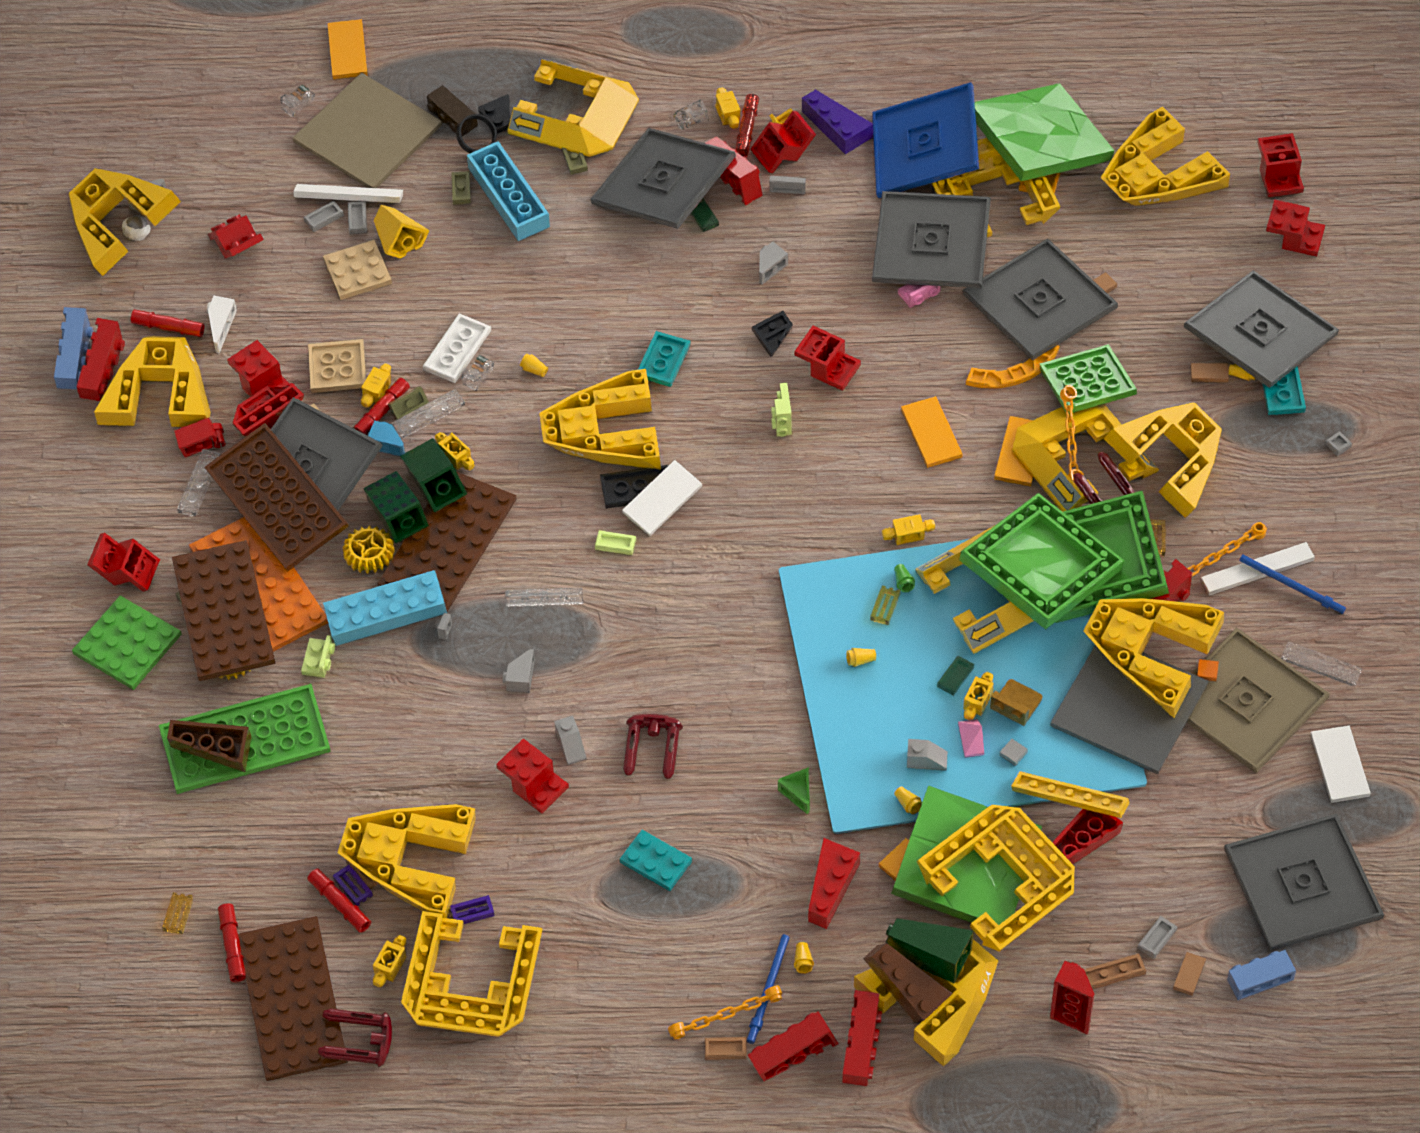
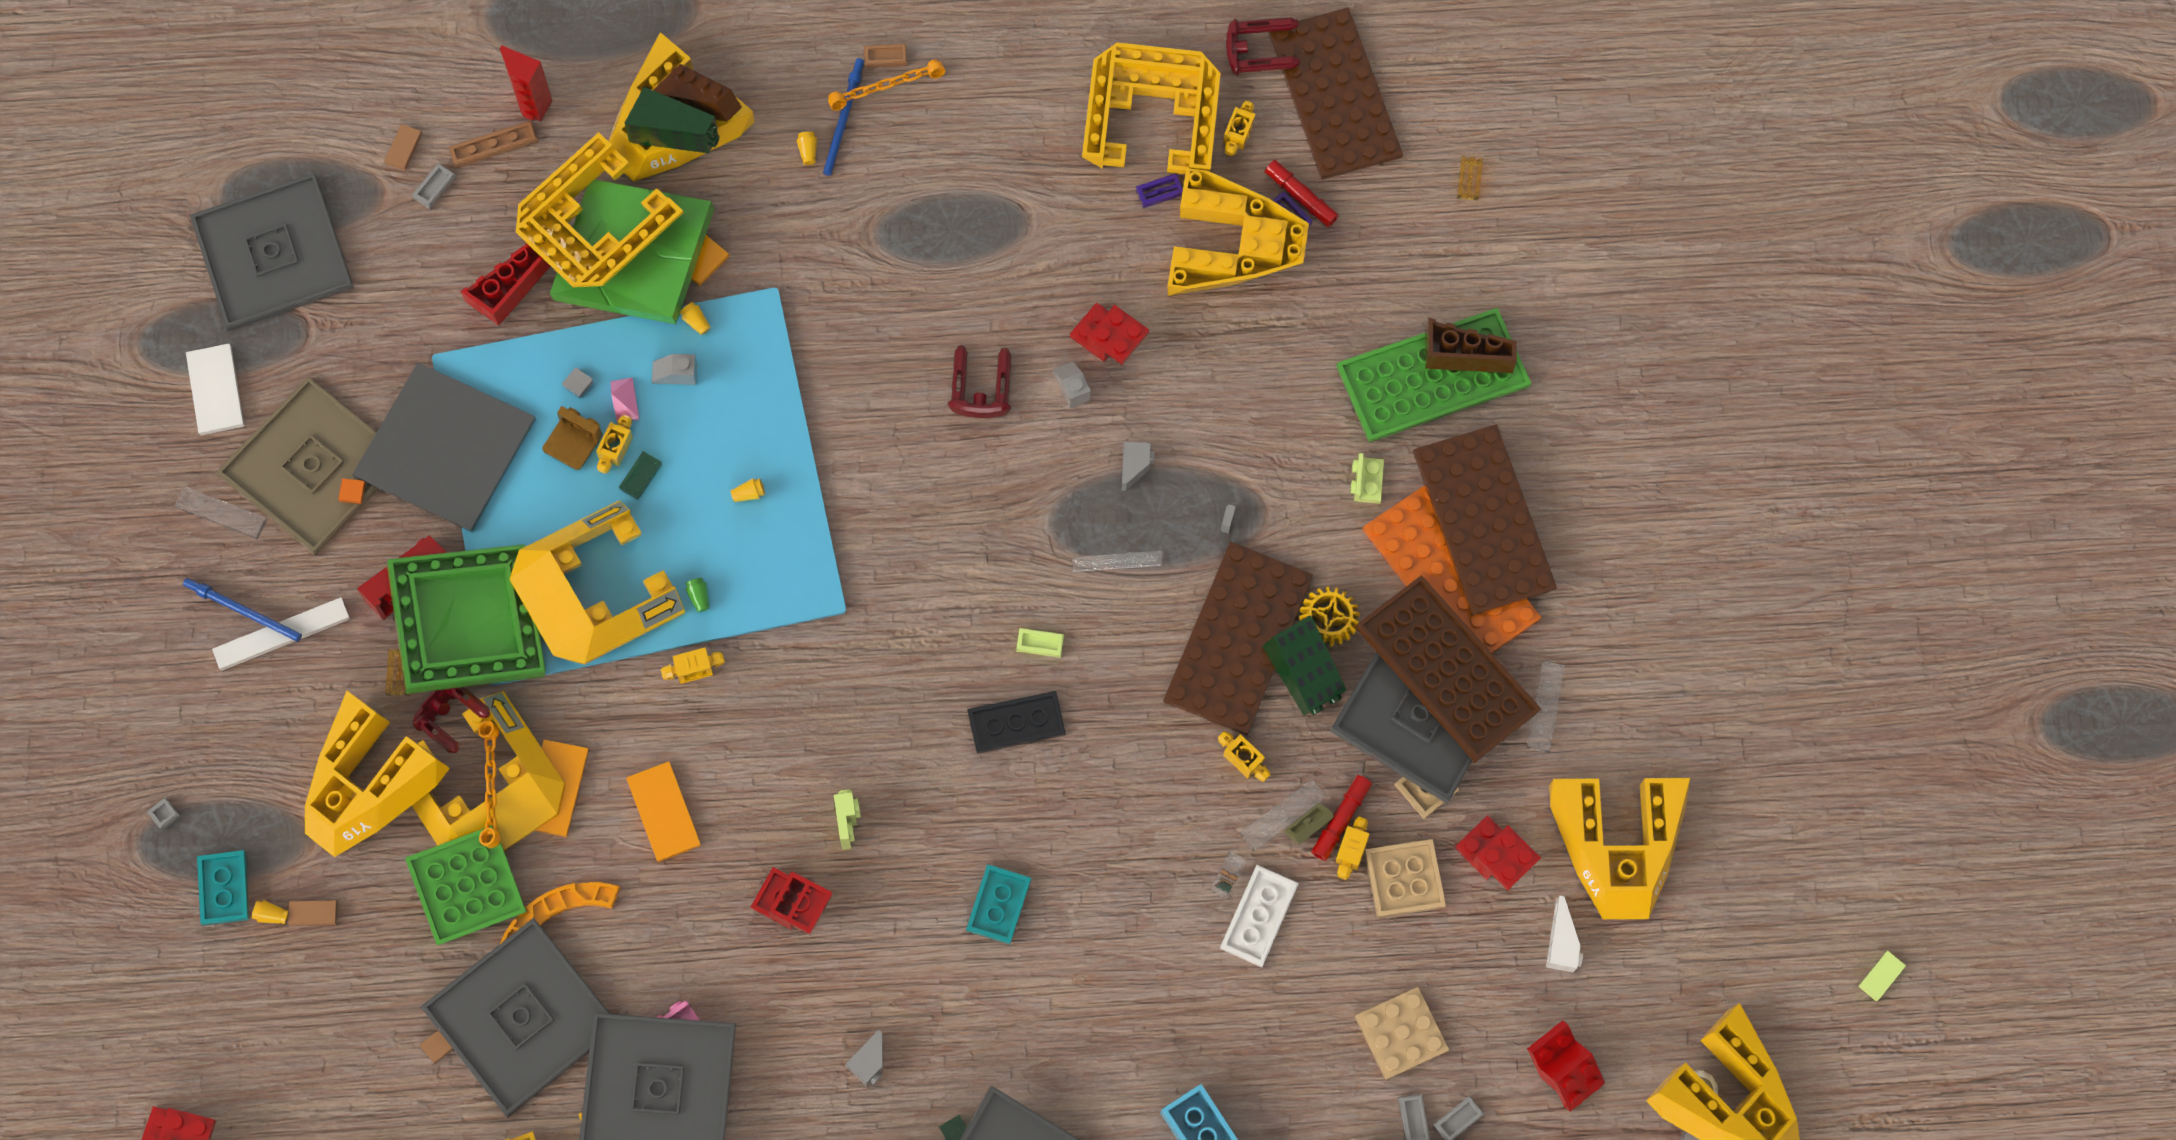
camera: 170 degrees right, 15 degrees up
medium blue wedge [54,307,93,389] -> none
bright green plate [72,596,182,690] -> none
red wedge [77,318,125,401] -> none
red bracket [87,532,160,592] -> none
red piece [130,309,205,337] -> none
red hinge [174,418,226,458] -> none
red piece [218,903,246,982] -> none
red wedge [232,383,304,436] -> none
medium azure brick [323,570,447,646] -> none
dark azure slope [368,421,405,456] -> none
yellow slope [373,205,429,259] -> none
dark green slope [400,438,467,512] -> none
yellow cone [520,354,548,377] -> none
yellow piece [539,369,661,470] -> none
teal plate [620,829,692,891] -> none
white tile [622,460,702,536] -> none
red wedge [748,1011,839,1081] -> none
black wing [752,311,793,357] -> none
bright green slope [778,767,810,814] -> none
red wedge [808,838,860,929] -> none
red wedge [842,990,883,1086] -> none
clear yellow tile [870,585,900,625] -> none
bright green tile [959,493,1125,630] -> none
yellow plate [1011,771,1129,818] -> none
yellow piece [1083,598,1224,718] -> none
tile [1184,270,1339,388] -> none
light orange piece [1187,522,1267,577] -> none
medium blue brick [1227,950,1296,1000] -> none

